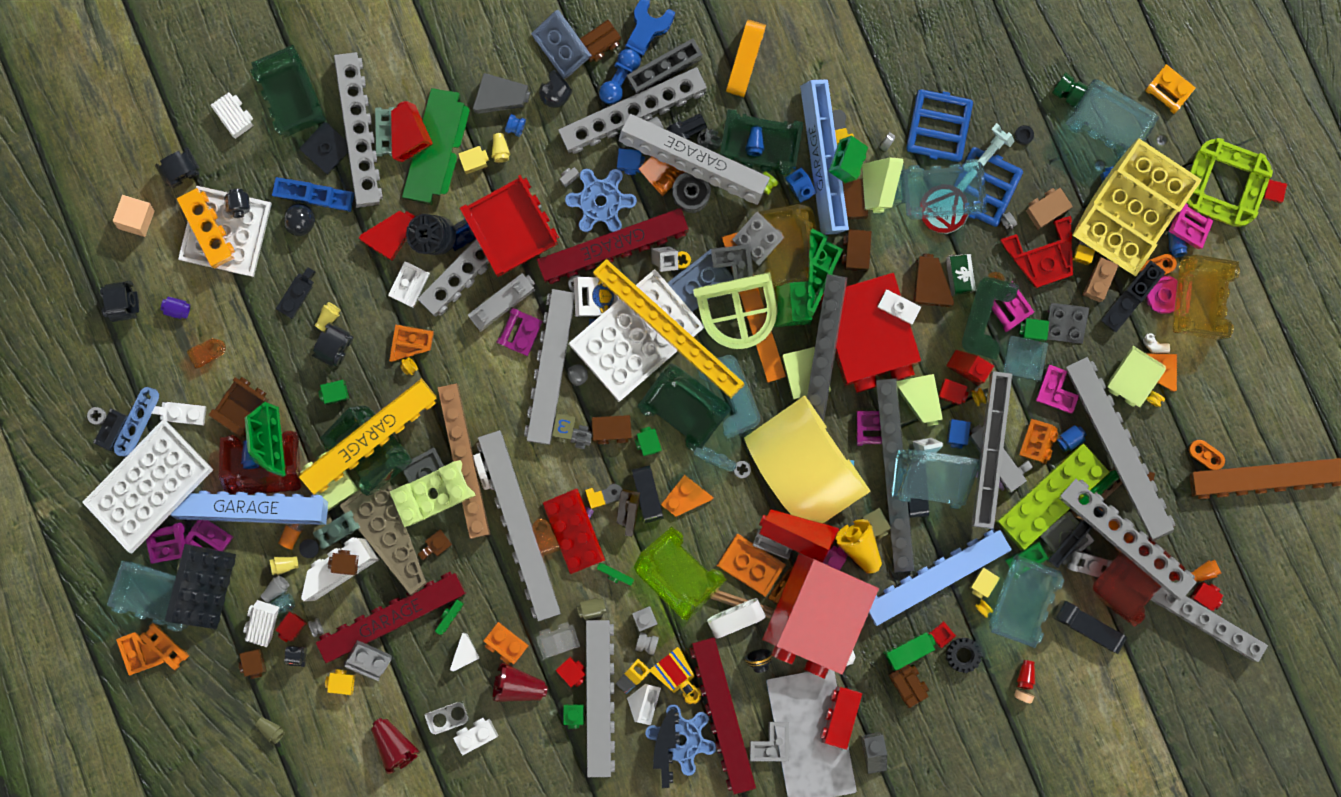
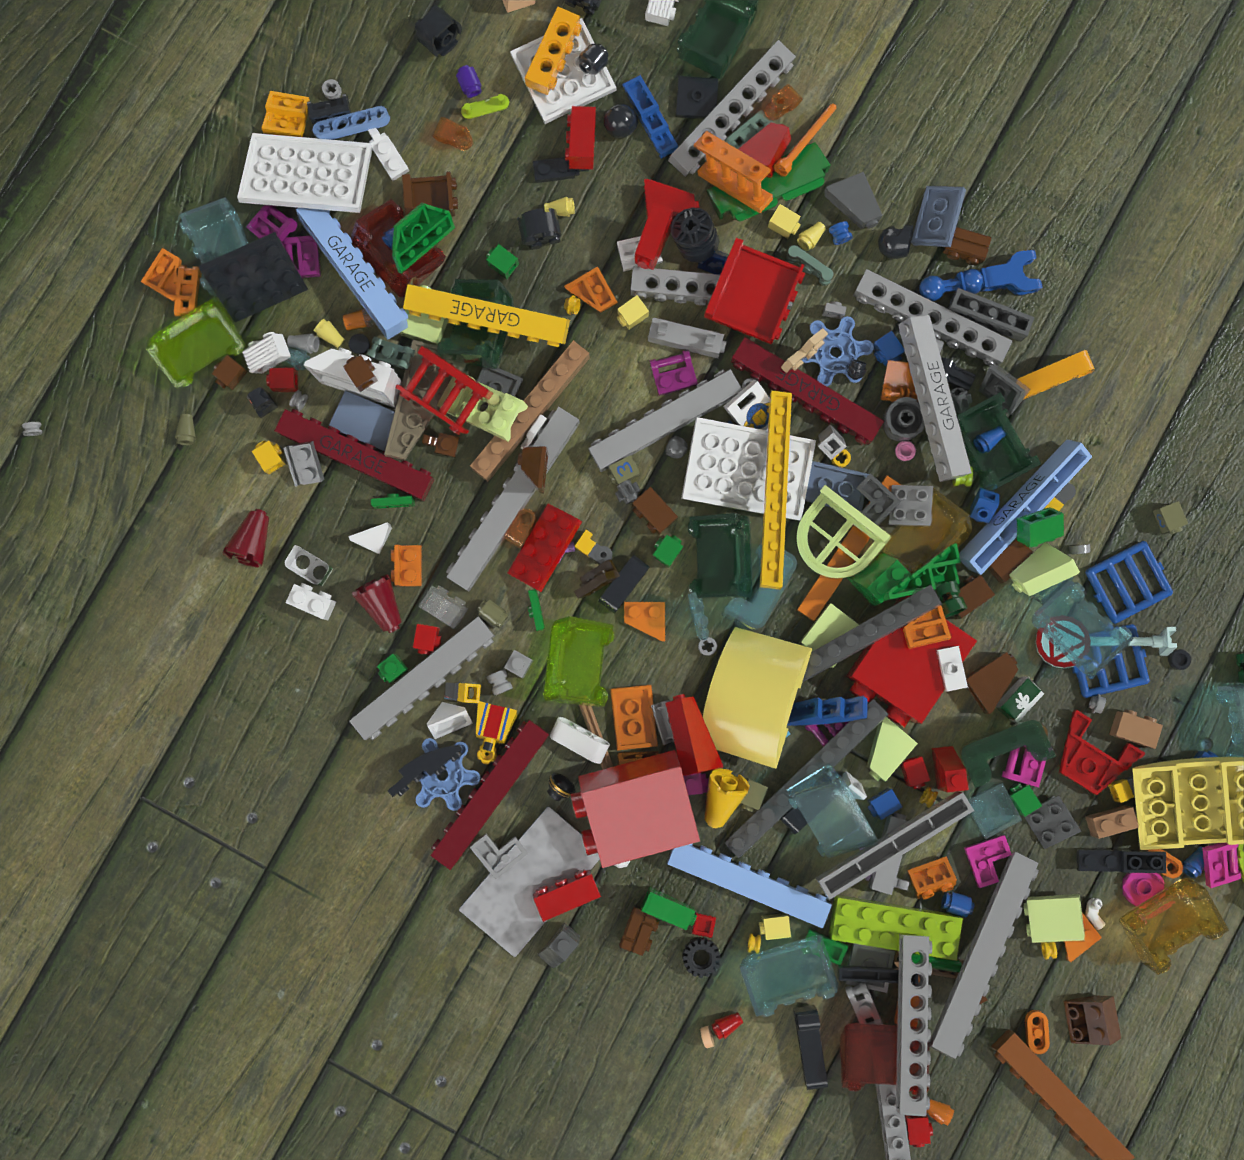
camera: 55 degrees right, 0 degrees up
none -> clear neon green windscreen [146,297,245,389]
none -> light orange slope [262,91,310,137]
none -> sand blue tile [329,390,395,451]
none -> red fence [395,346,493,435]
none -> lime piece [461,94,509,119]
none -> reddish brown slope [518,446,549,494]
none -> red brick [565,106,596,170]
none -> light yellow brick [617,295,649,330]
none -> red slope [635,202,673,270]
none -> orange fence [694,131,773,213]
none -> clear orange piece [765,84,803,120]
none -> orange piece [774,103,836,176]
none -> tan plate [781,328,828,373]
none -> sand green plate [786,245,833,286]
none -> blue slope [787,696,868,726]
none -> black plate [847,359,867,380]
none -> bright pink plate [895,441,916,461]
none -> orange wing [903,605,951,649]
none -> dark green wheel [934,581,967,618]
none -> dark grey slope [979,365,1031,415]
none -> reddish brown slope [1064,995,1121,1045]
none -> olive brick [1153,501,1188,535]

